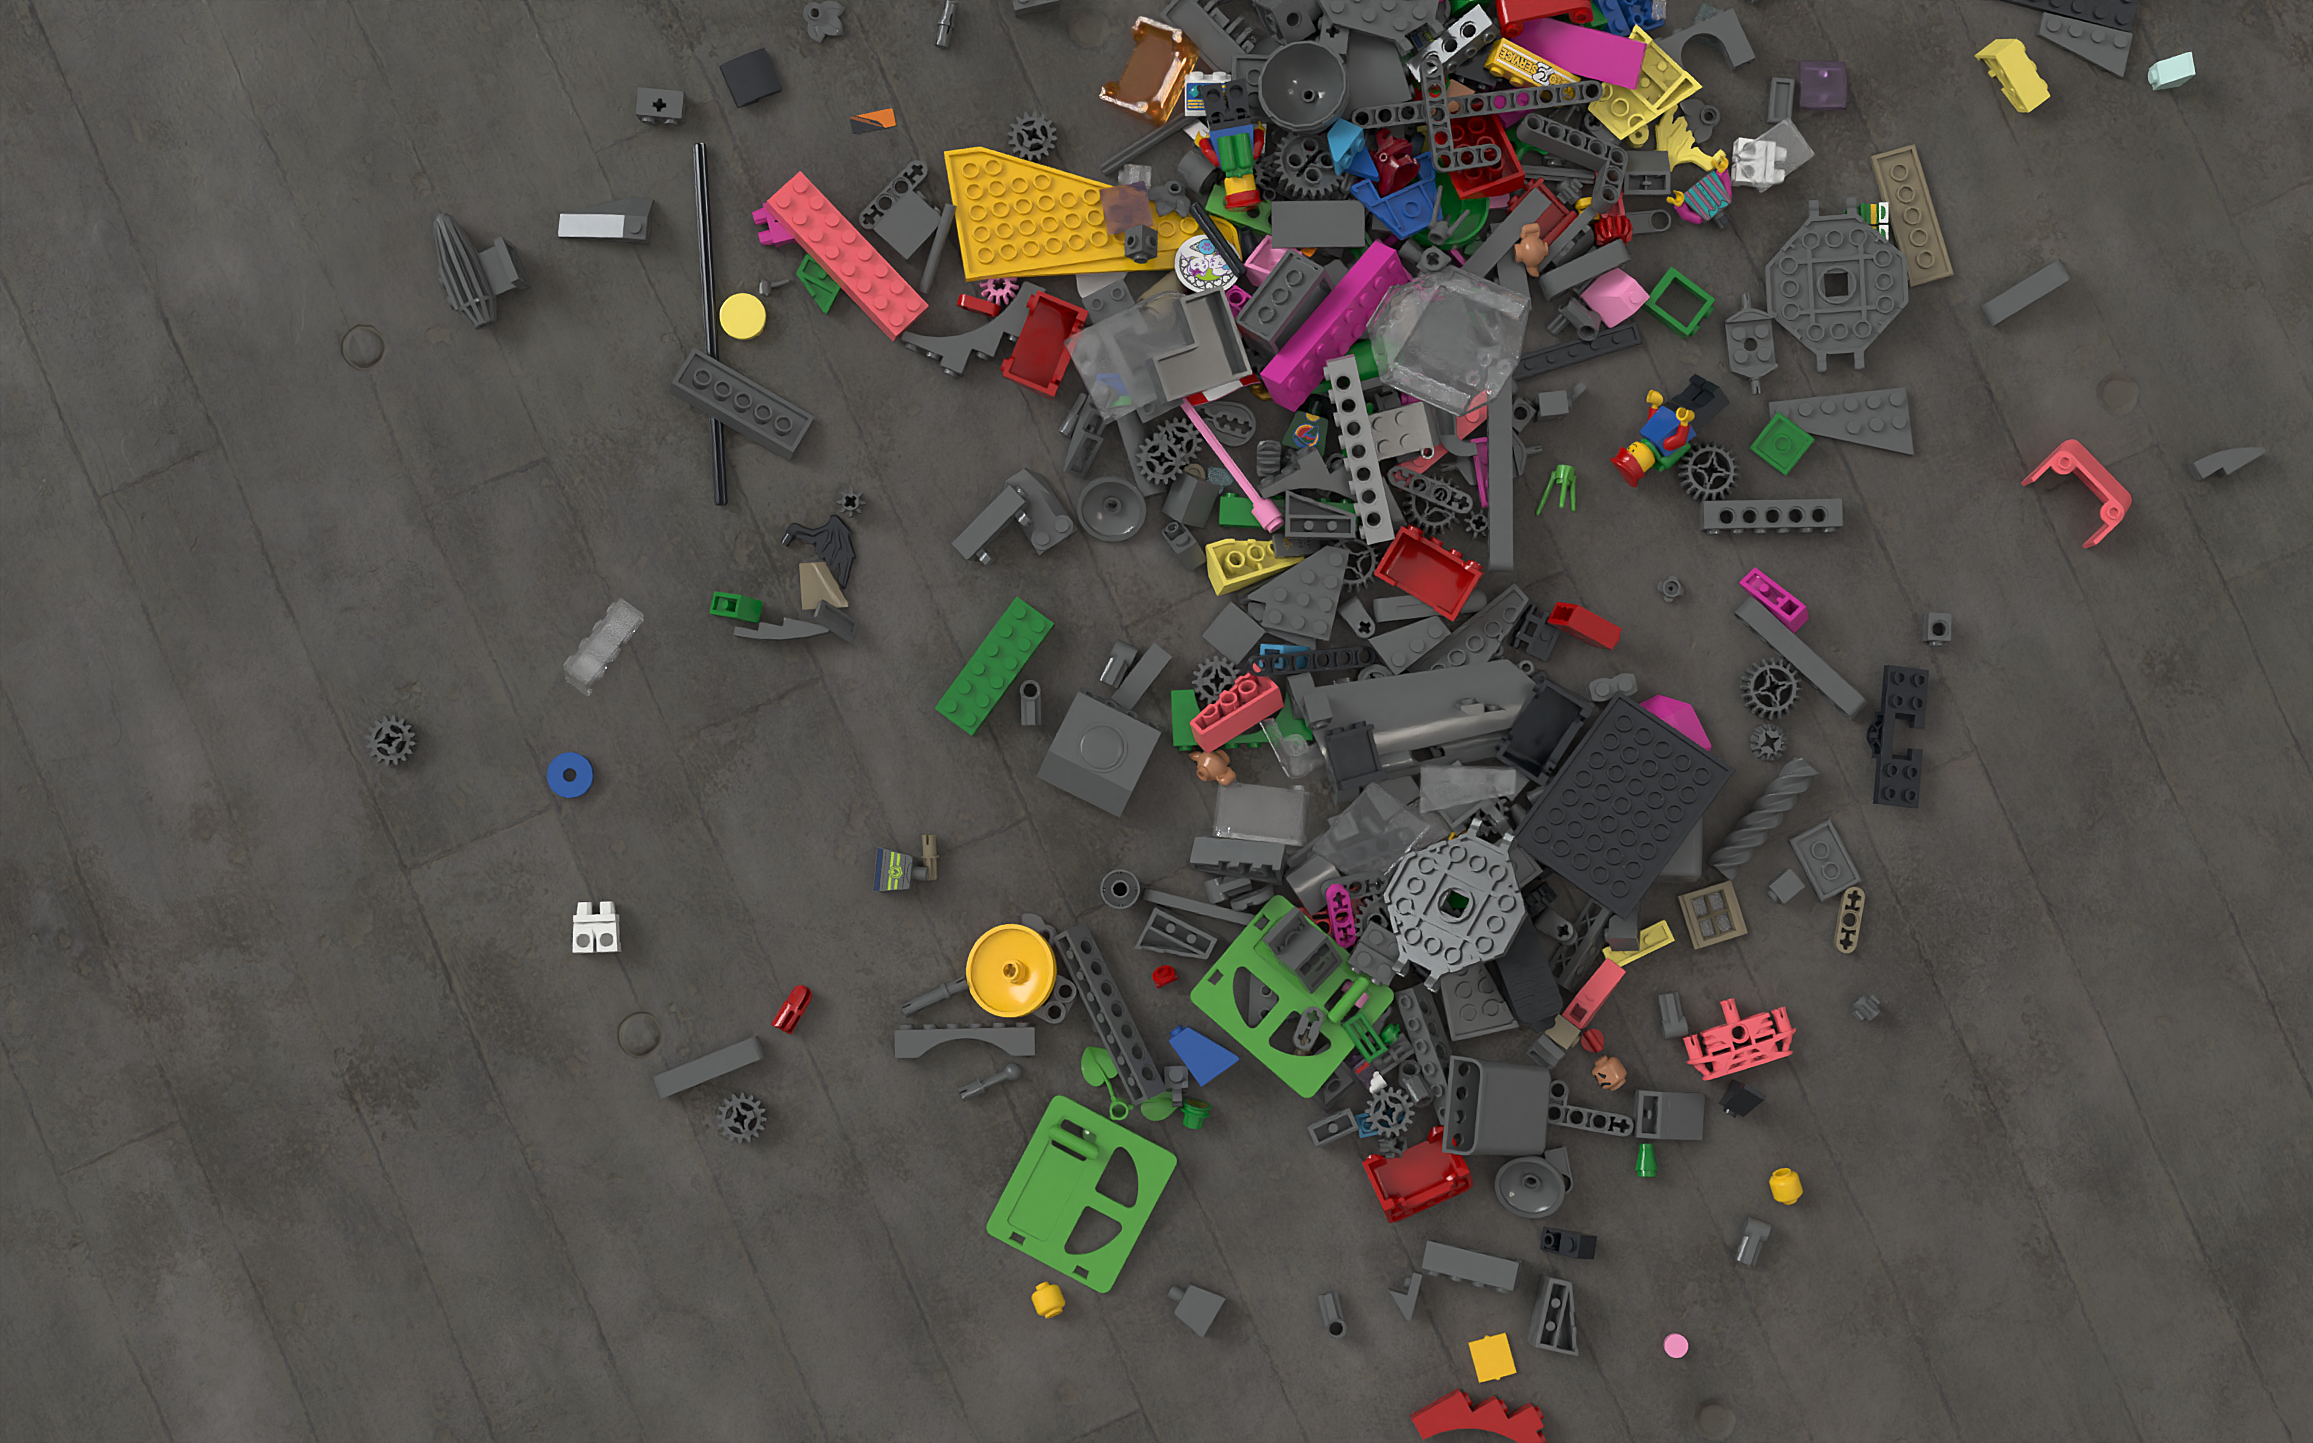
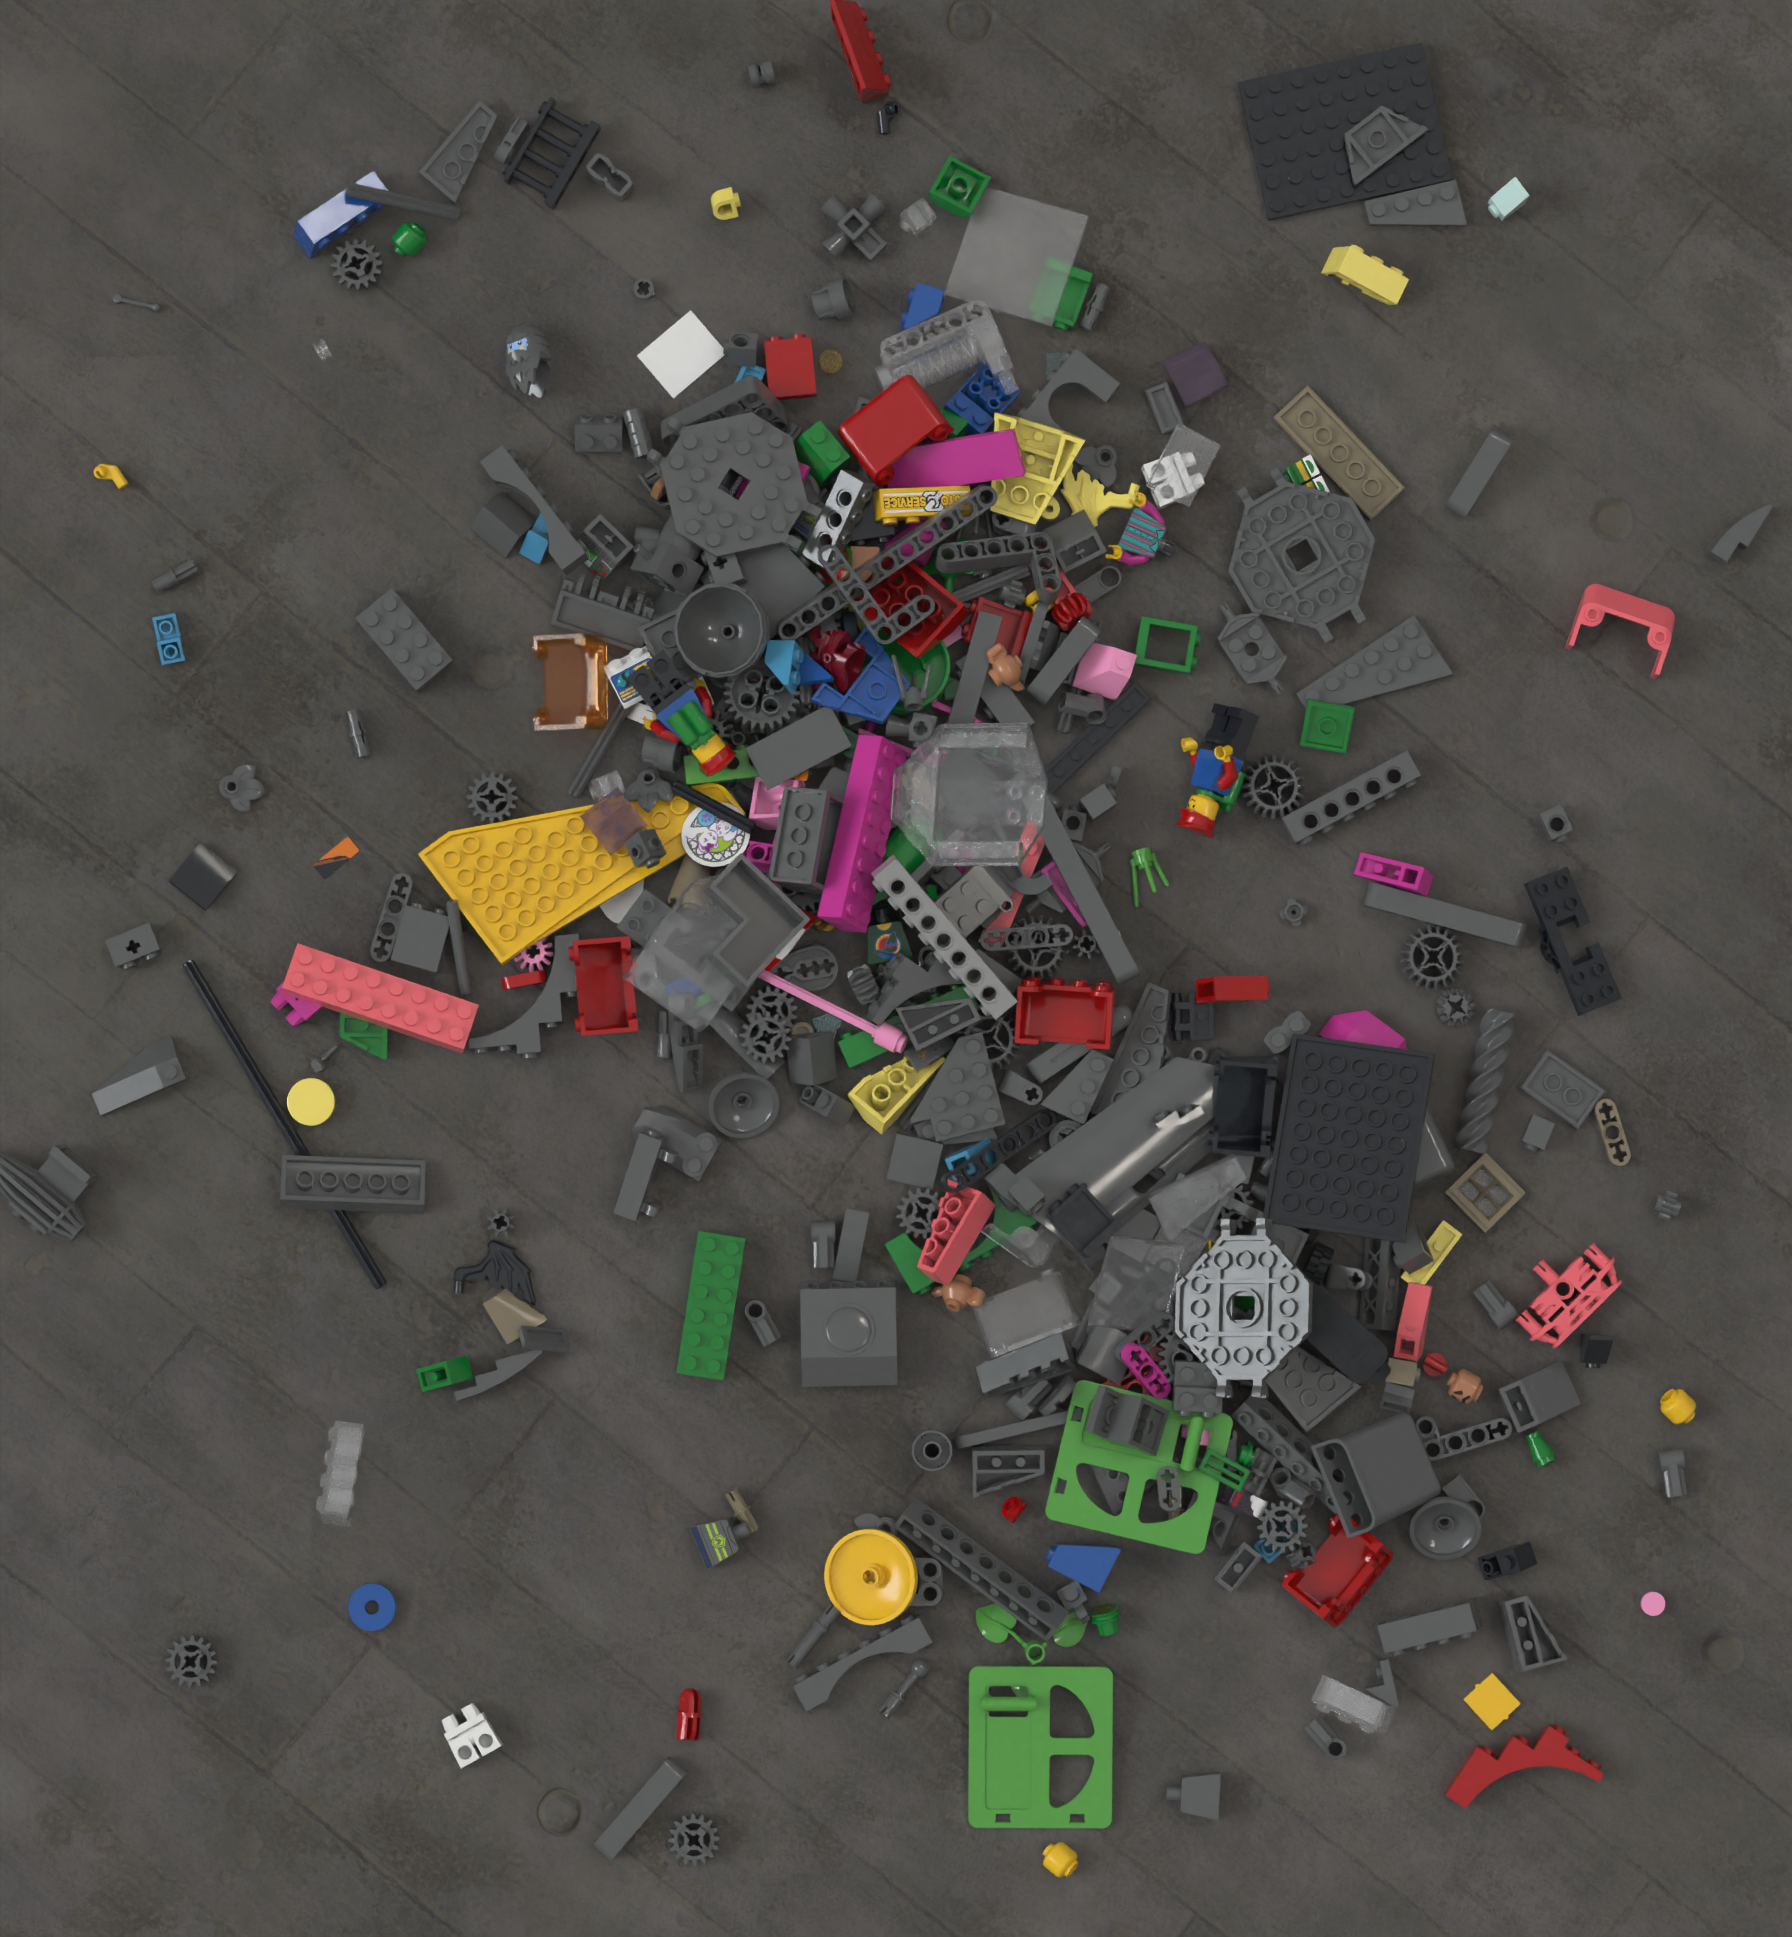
camera: 25 degrees left, 0 degrees up
none -> clear wedge [1311,1675,1397,1734]

